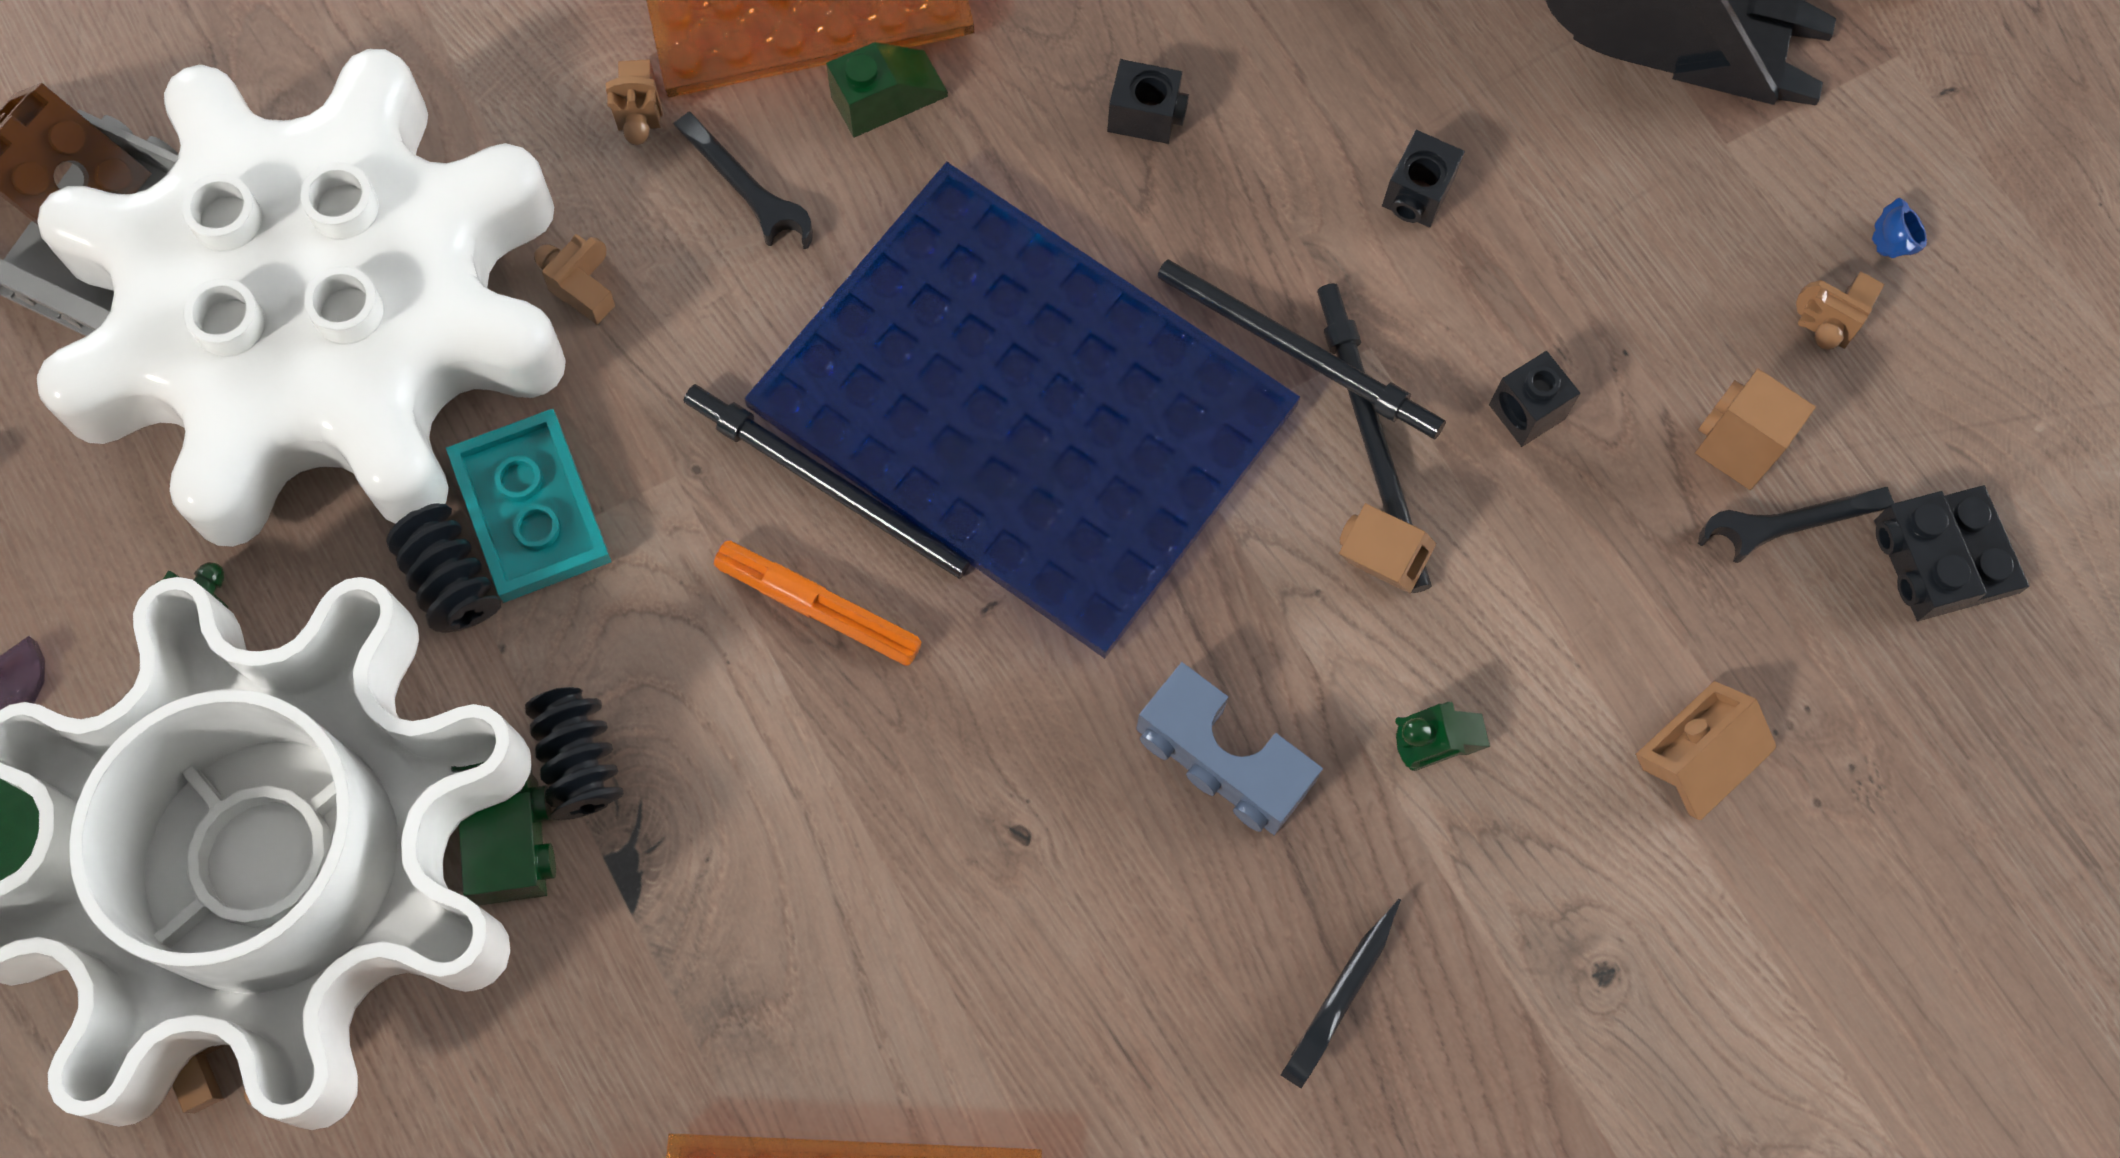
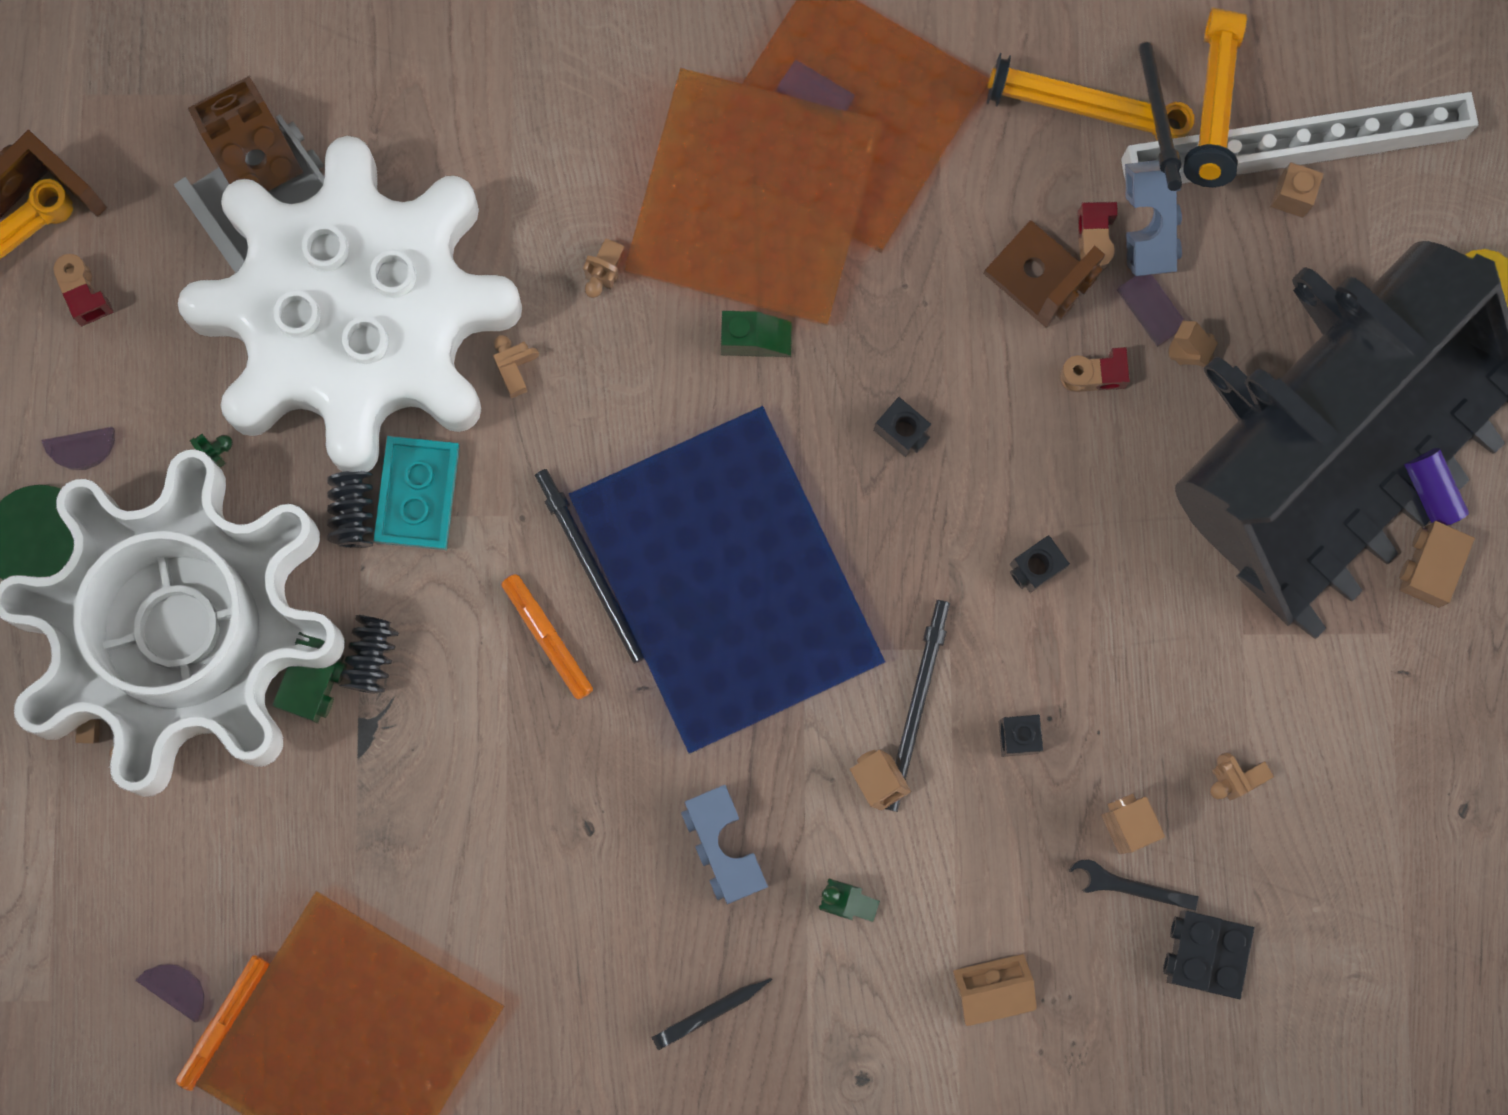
camera: 25 degrees right, 10 degrees up
black piece [673,111,813,249] -> none
black bar [1158,259,1446,440] -> none
blue piece [1872,198,1927,258] -> none

